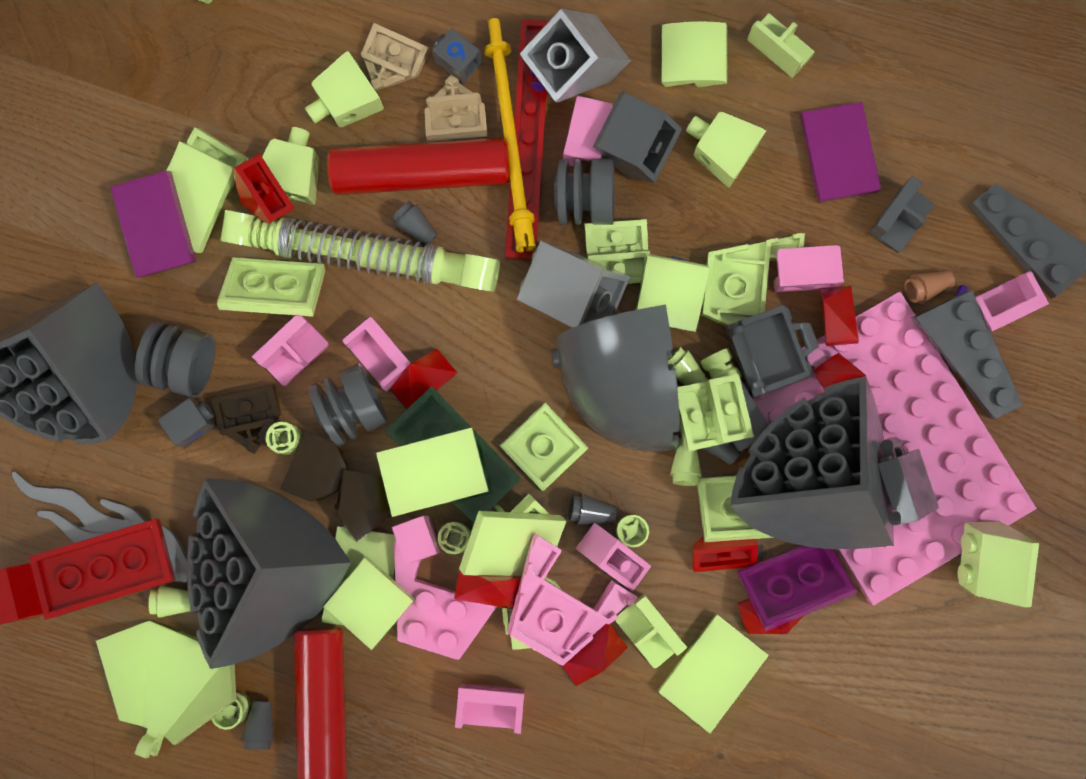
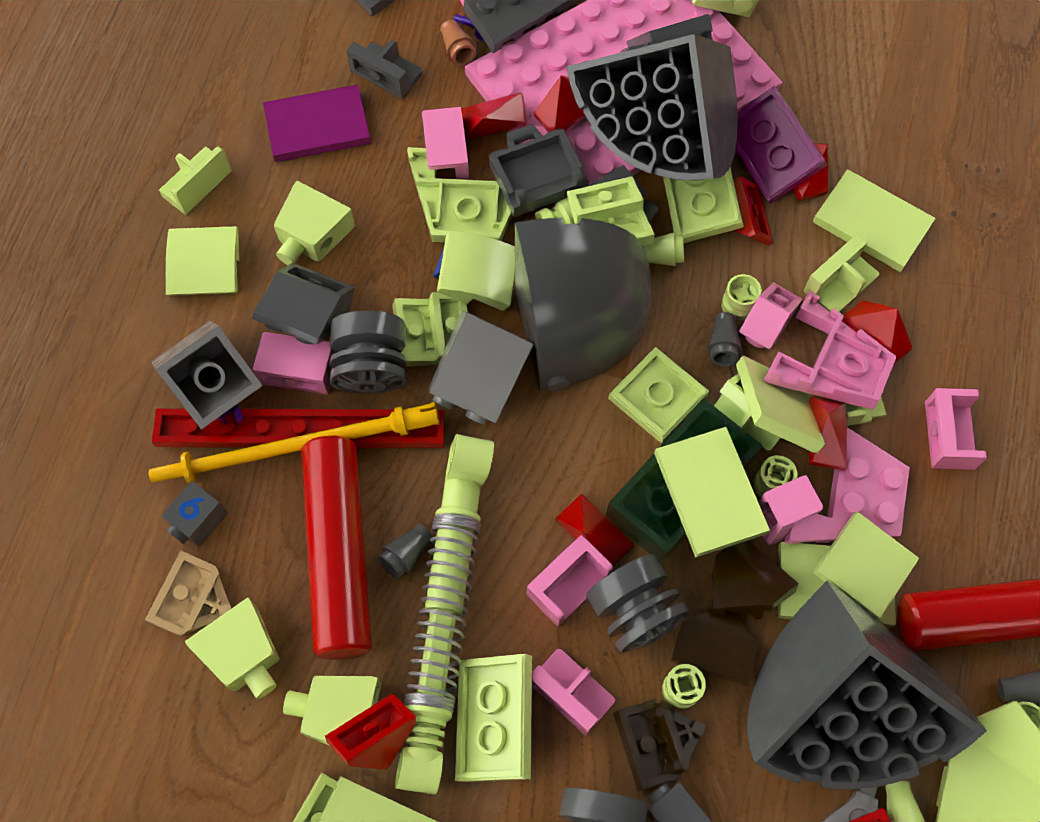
camera: 100 degrees left, 15 degrees down
tan slope [424,74,488,142] -> none

